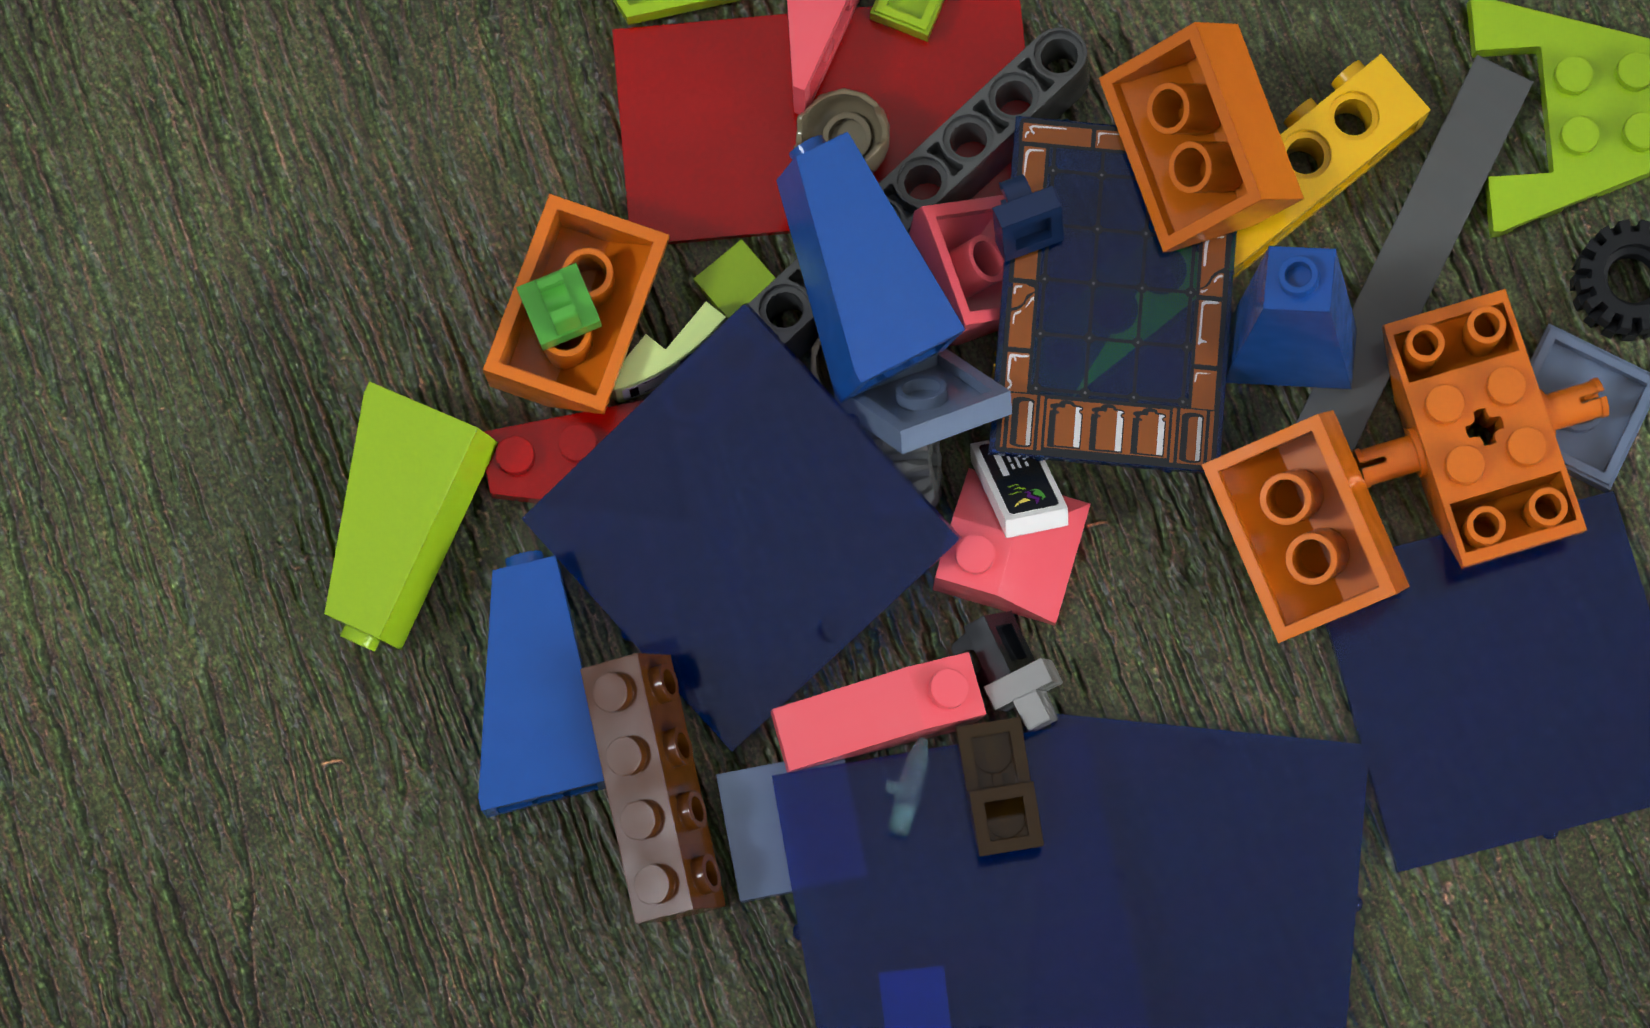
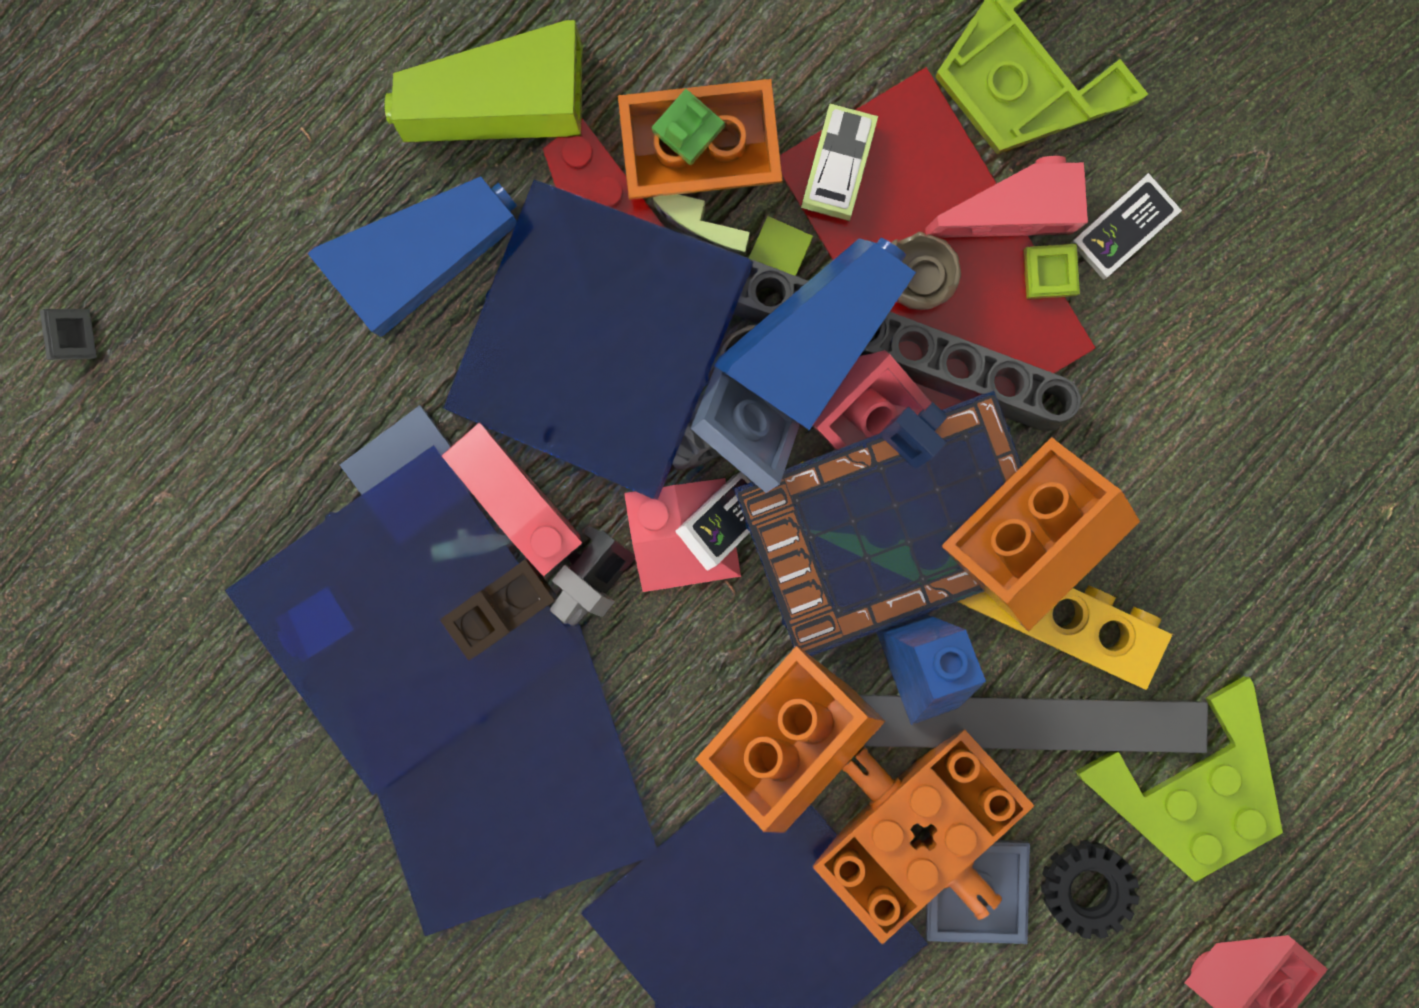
camera: 60 degrees right, 10 degrees up
reddish brown brick [580,653,726,924] -> none
none -> slope [801,104,878,221]

